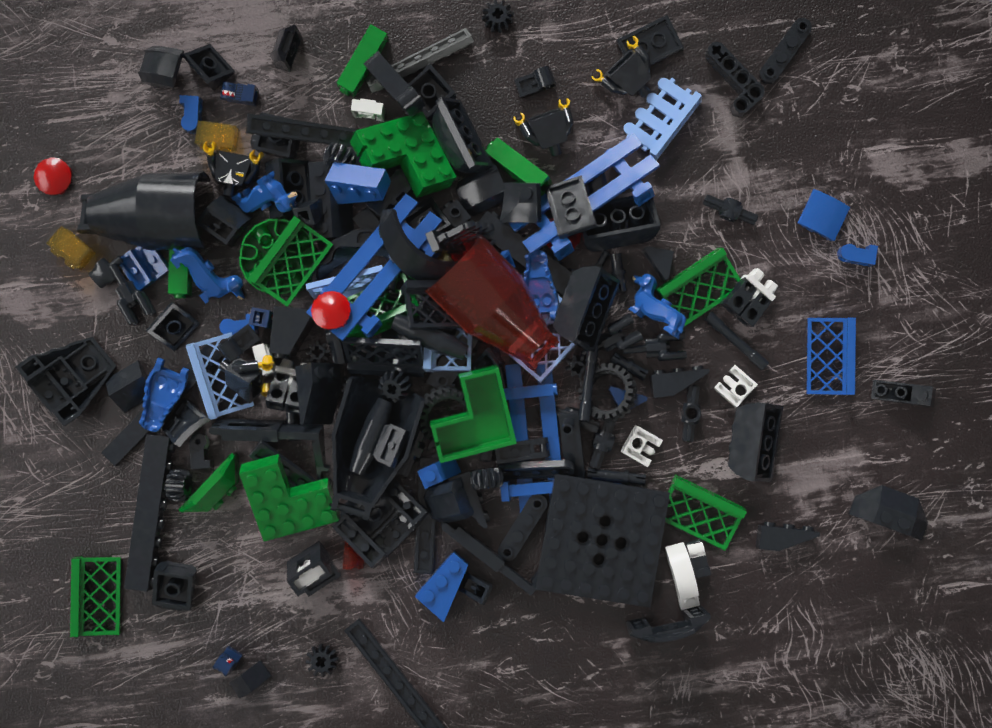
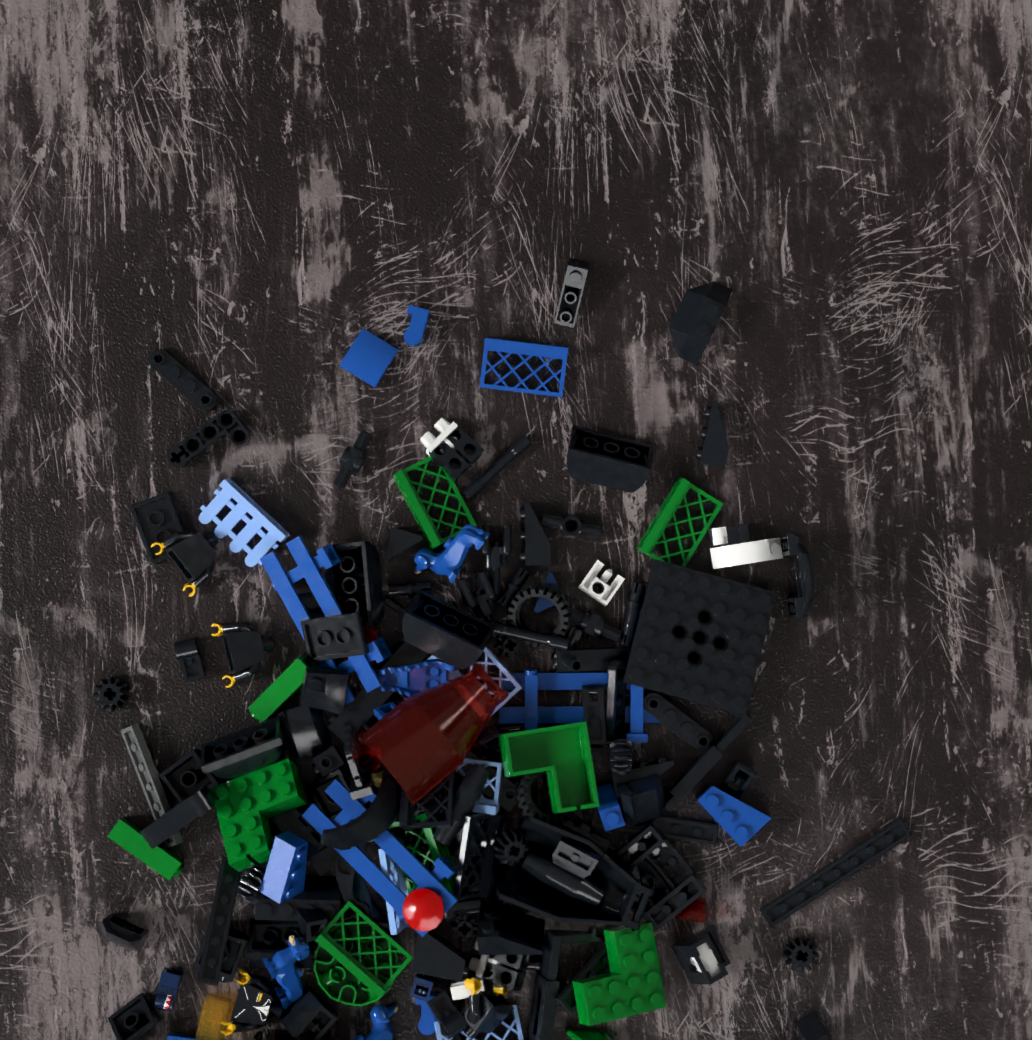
camera: 90 degrees left, 0 degrees up
white brick [351,99,386,122] -> none
white brick [714,365,758,408] -> none

